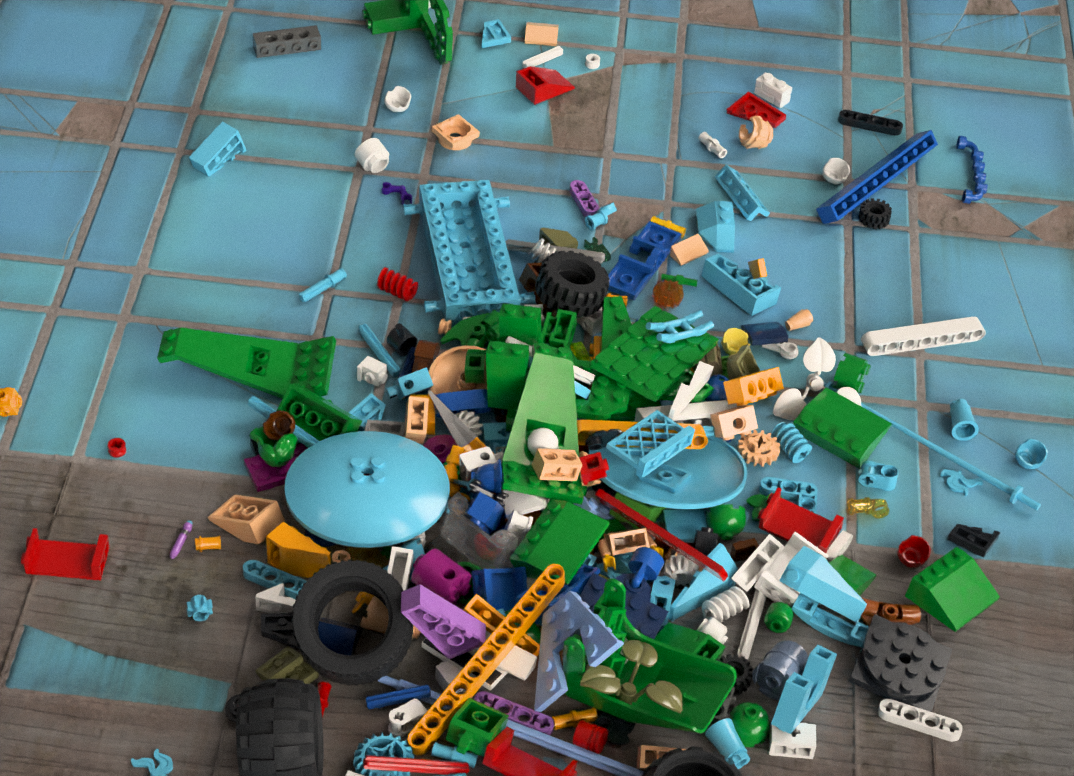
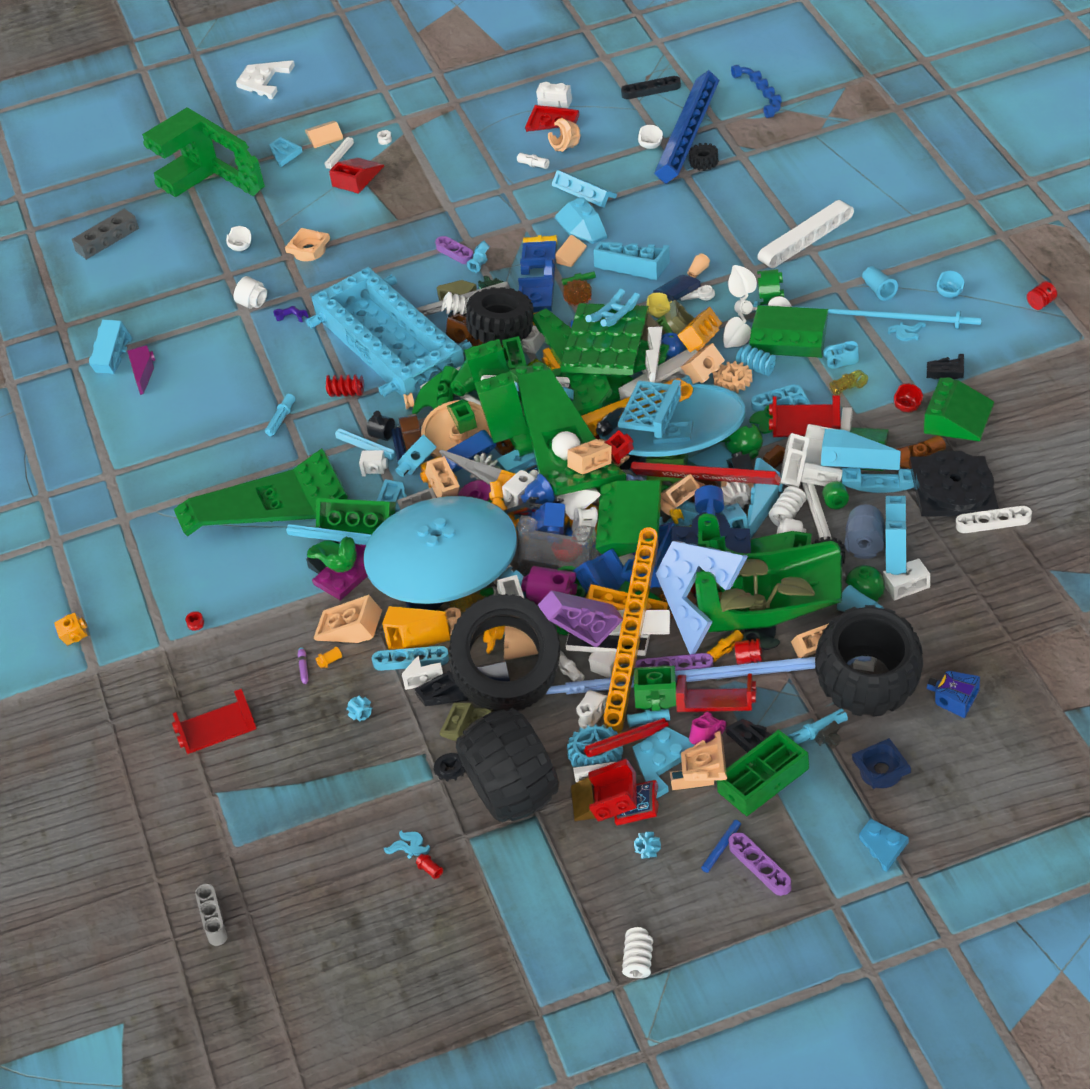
camera: 15 degrees left, 0 degrees up
reddish brown hair [263,410,296,441] -> none
blue axle [366,685,431,709] -> none
light orange slope [748,258,767,279] -> none
none -> magenta slope [127,345,155,395]
none -> white pin [558,651,585,682]

